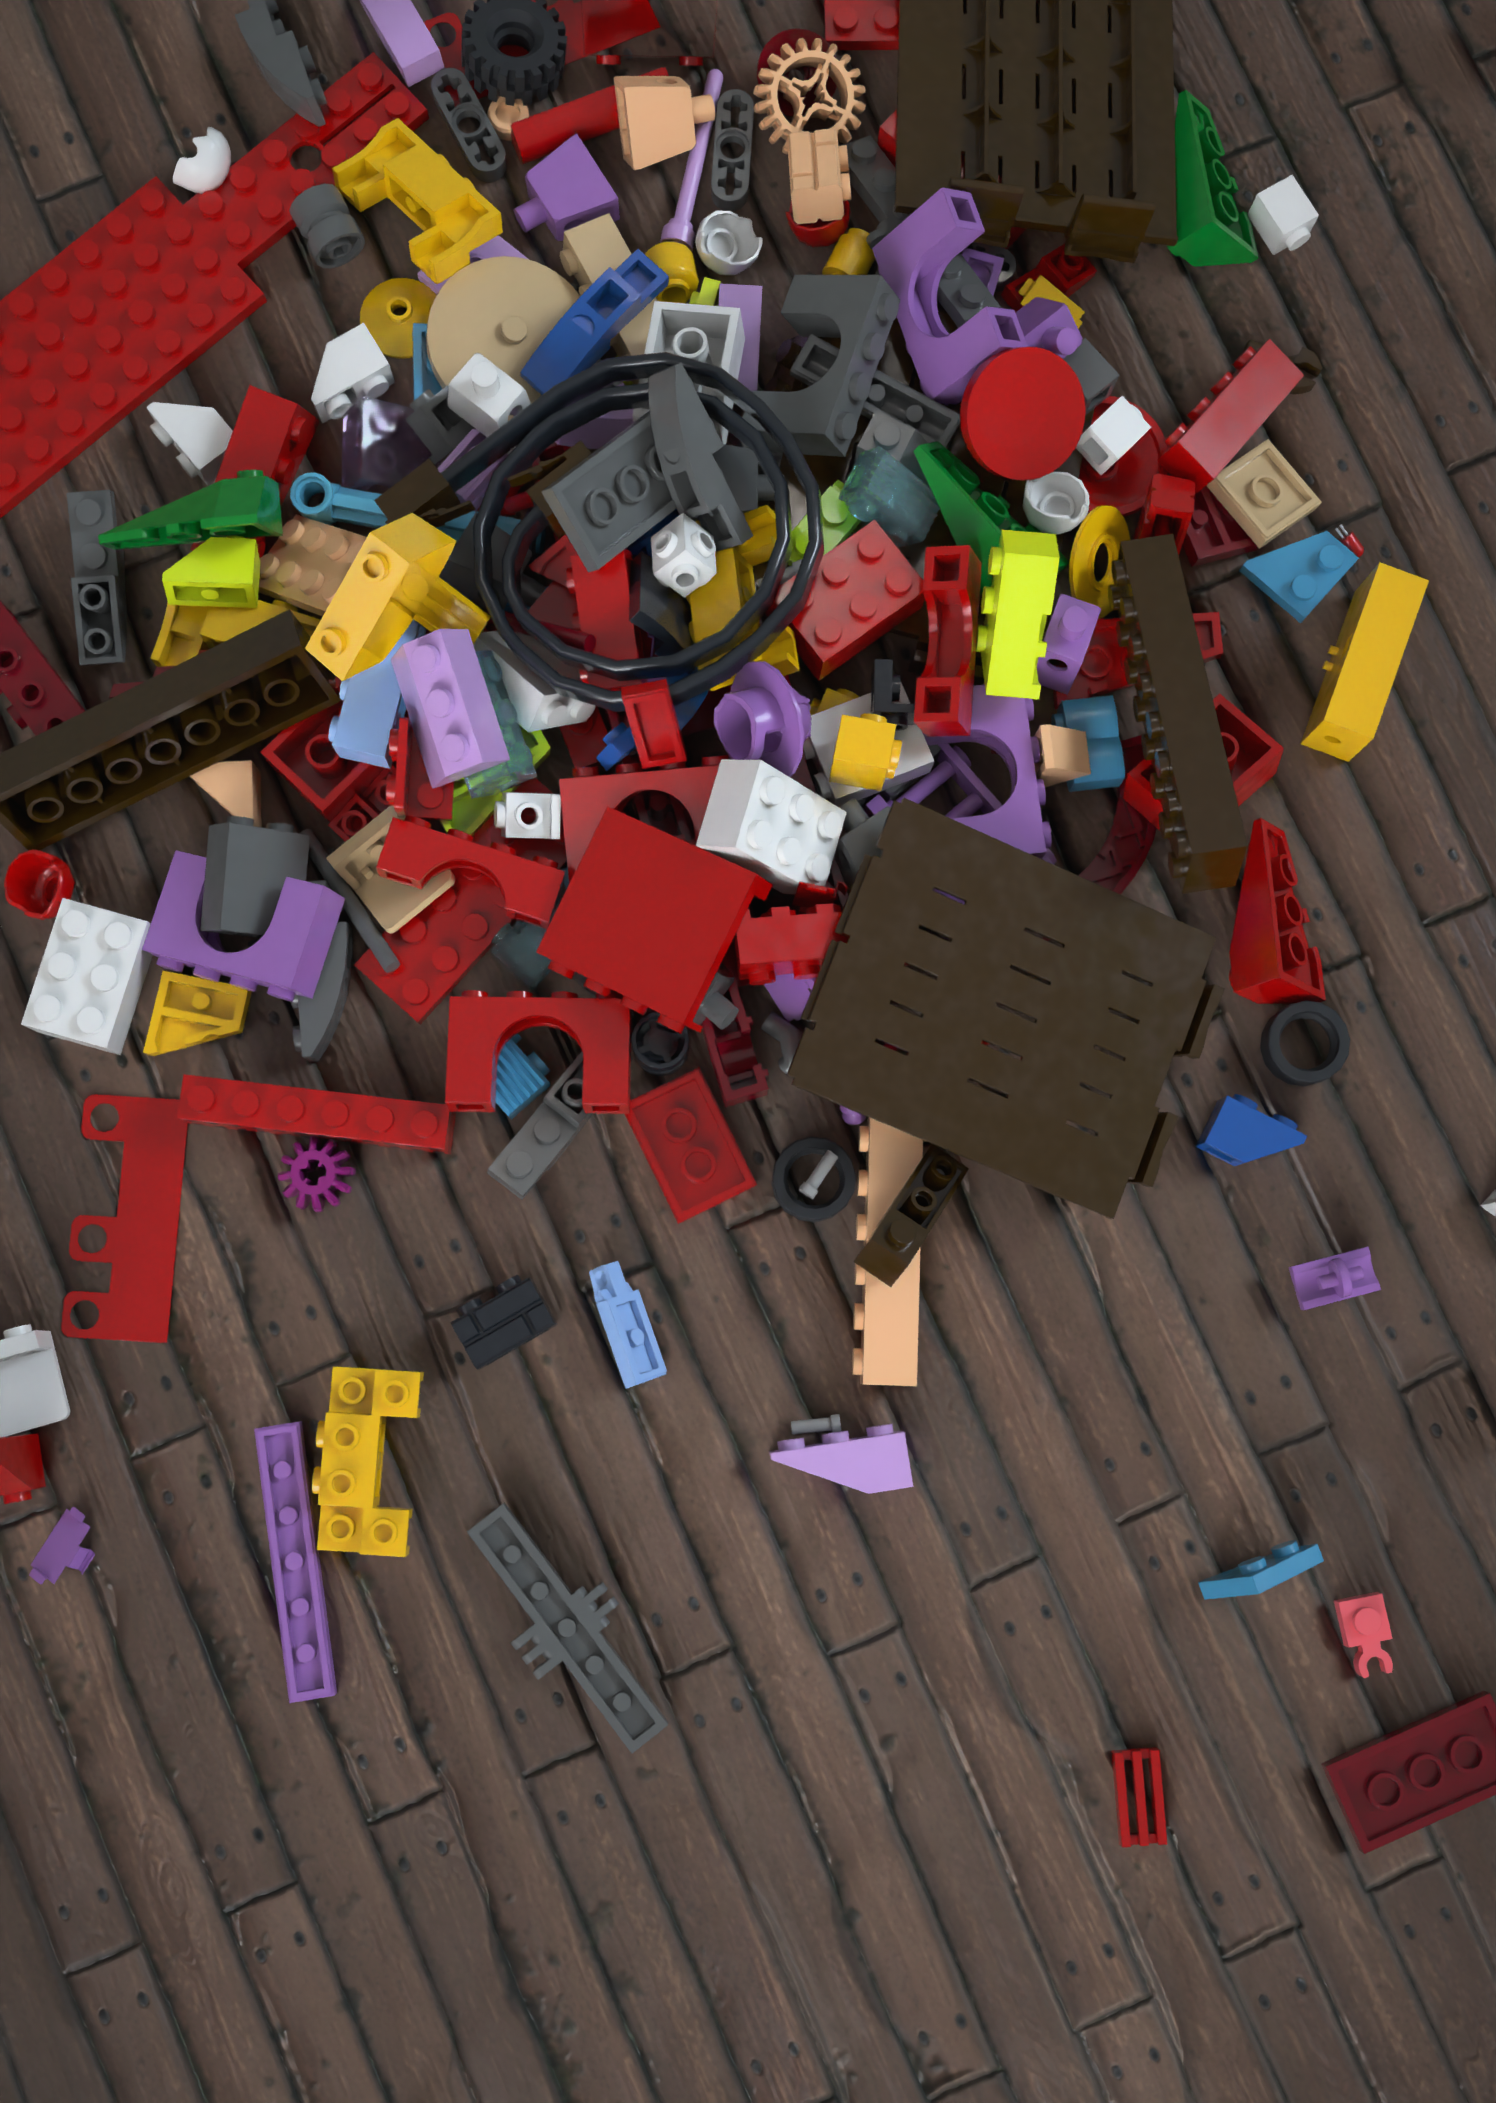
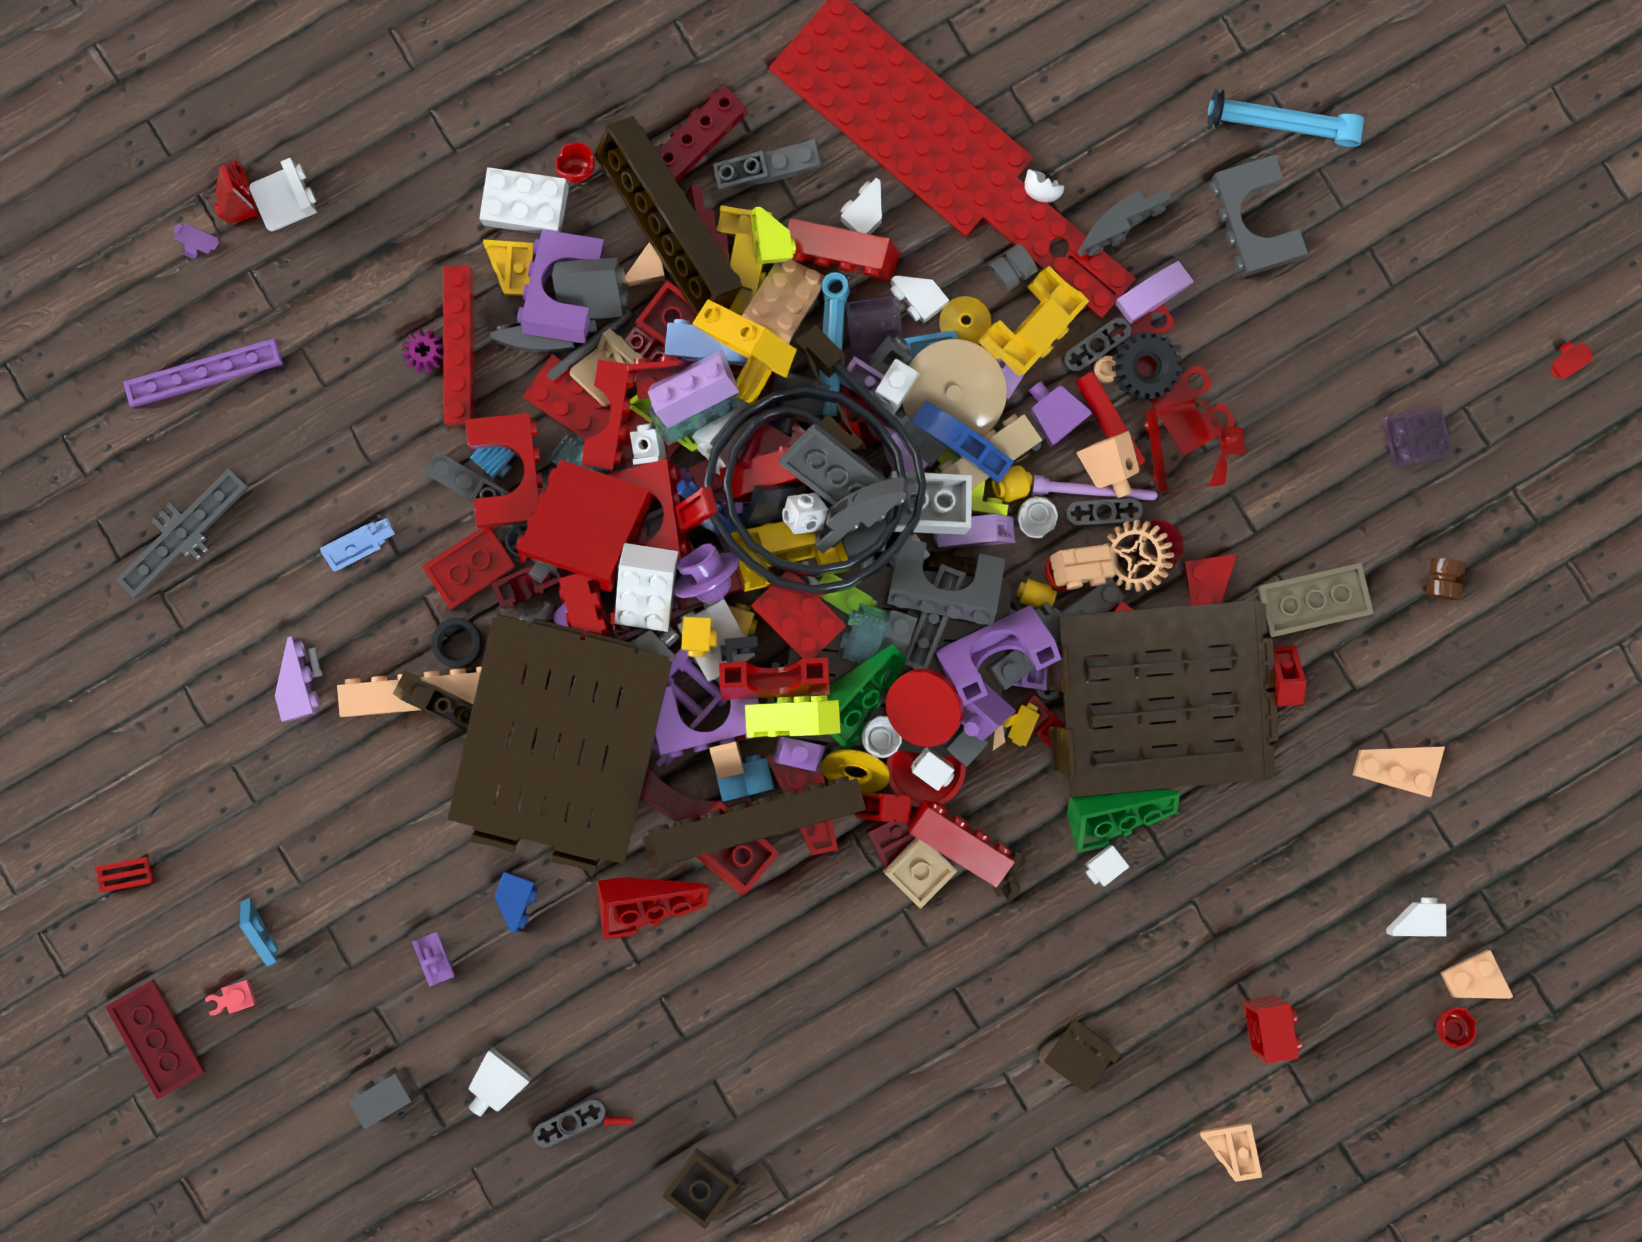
camera: 90 degrees right, 5 degrees up
red piece [61,1094,188,1343] -> none
green wedge [98,470,283,550] -> none
yellow bracket [312,1366,424,1557] -> none
black brick [450,1275,558,1370] -> none
light grey piece [798,1150,838,1199] -> none
dark azure wing [1239,531,1359,624] -> none
black tyre [1260,1001,1350,1087] -> none
yellow brick [1301,562,1429,762] -> none
red piece [1335,524,1364,557] -> none

